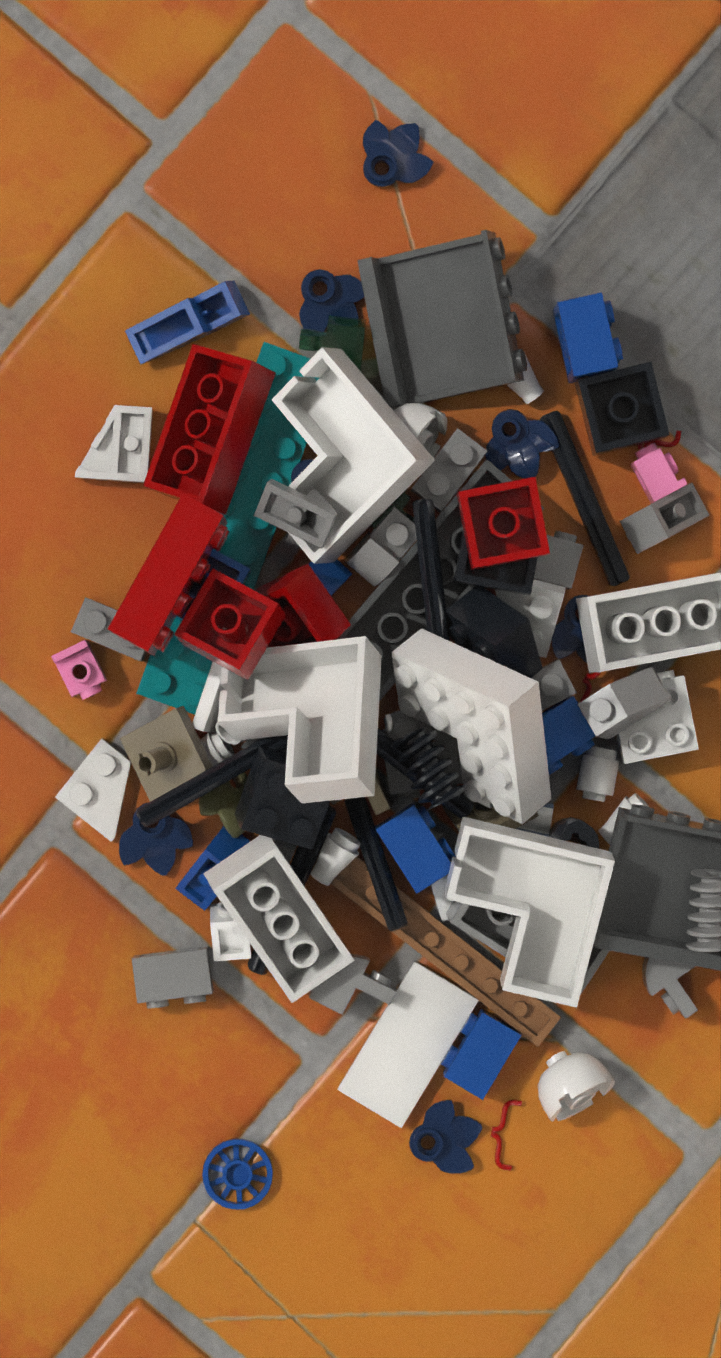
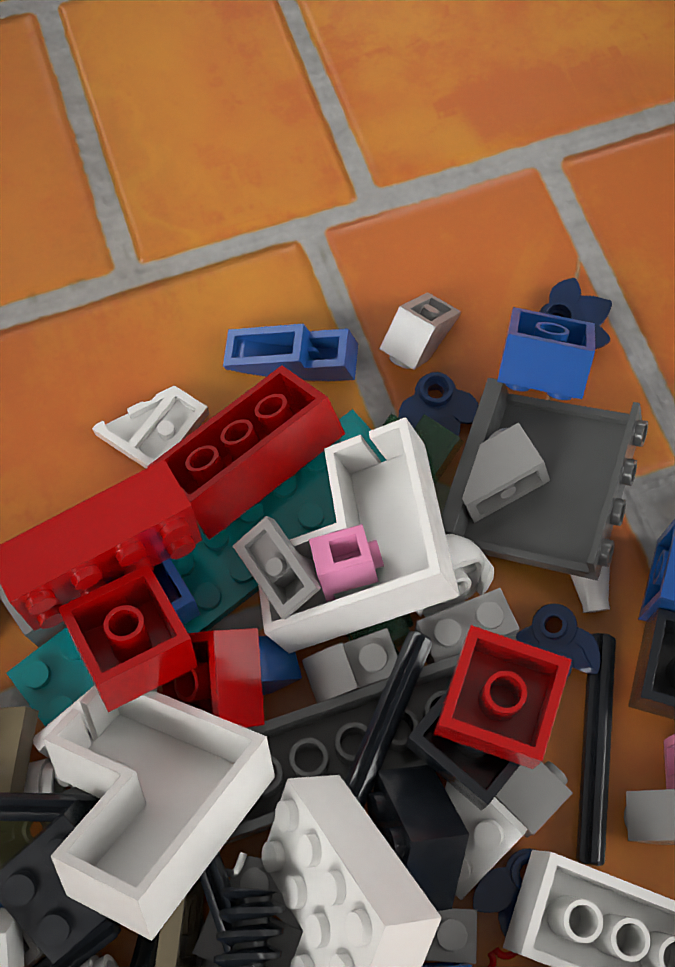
camera: 30 degrees right, 20 degrees down
none -> bright pink brick [309,524,384,602]
none -> light grey slope [379,292,461,370]
none -> light grey slope [462,422,550,523]
none -> blue brick [497,307,595,400]

